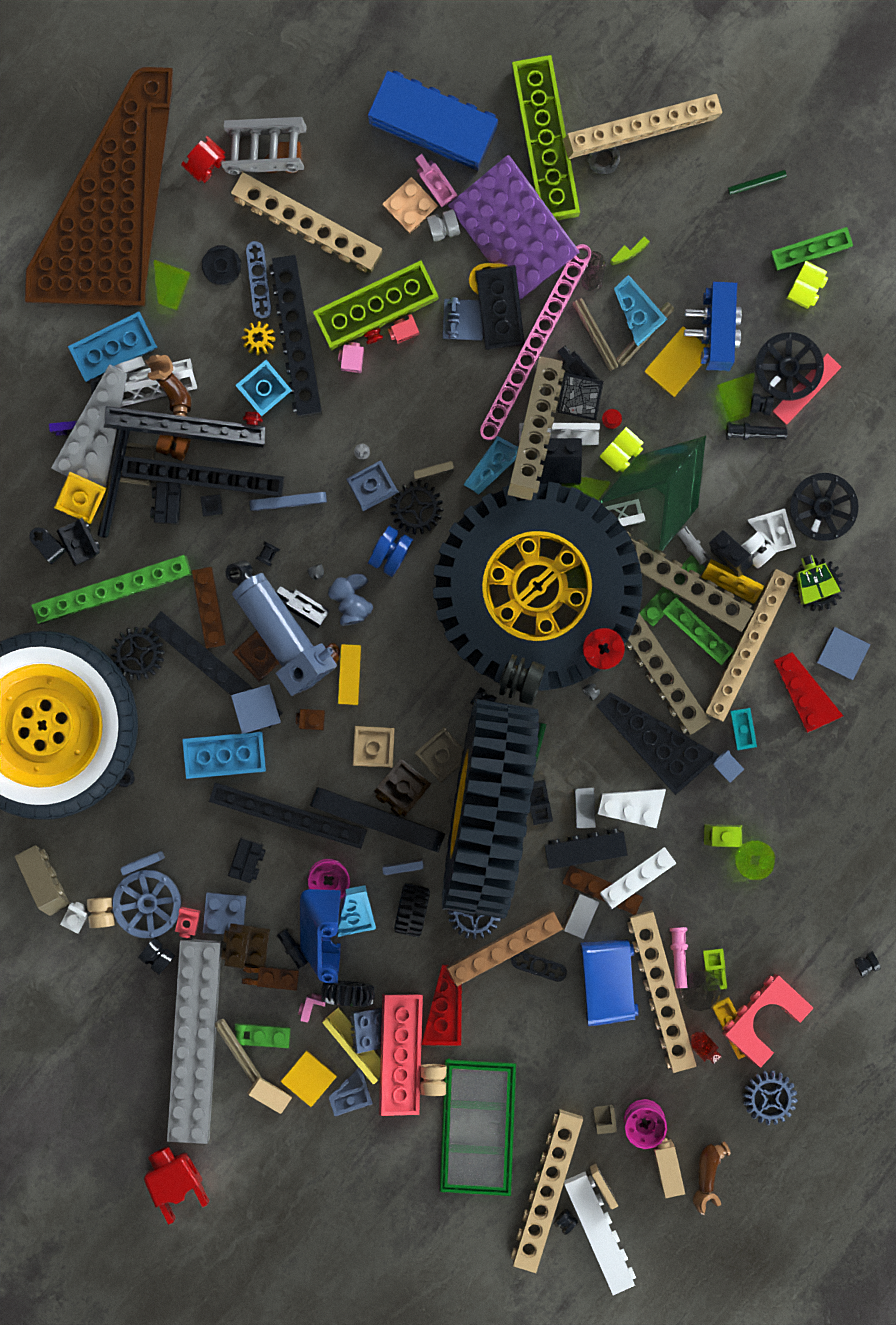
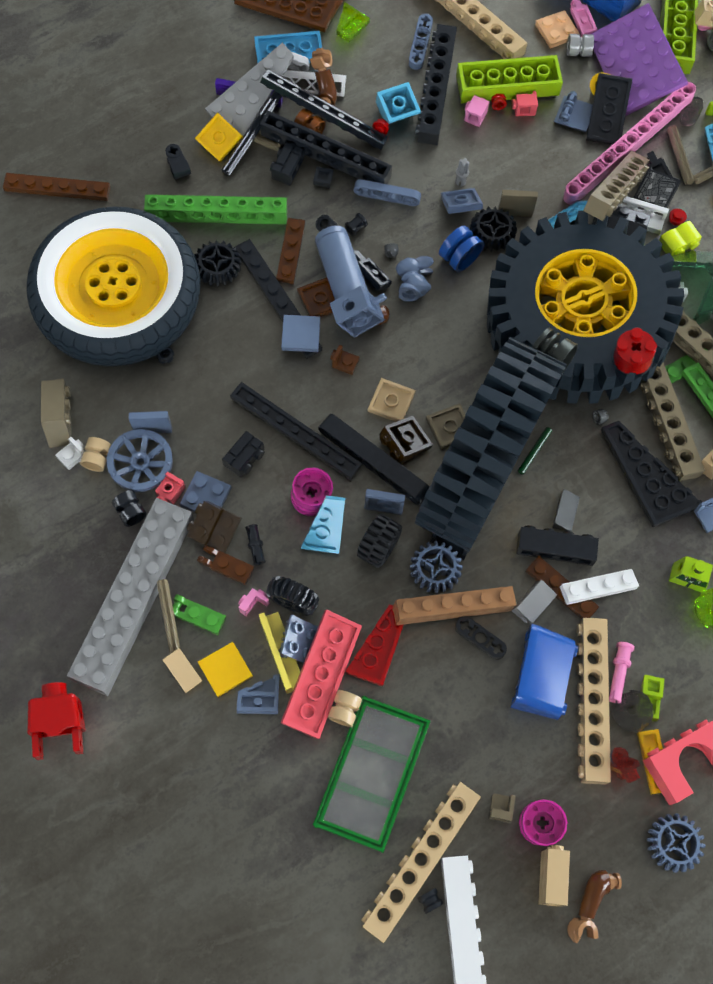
camera: 10 degrees right, 20 degrees down
black bracket [57,518,100,566] -> none
dark azure plate [182,732,266,779] -> none
black tile [202,245,241,285] -> none
yellow gear [241,321,276,356] -> none
blue windscreen [300,889,341,983] -> none
yellow tile [338,644,361,705] -> none
black slope [530,780,553,825] -> none
tan tile [590,1163,618,1210] -> none
white wedge [597,788,666,828] -> none

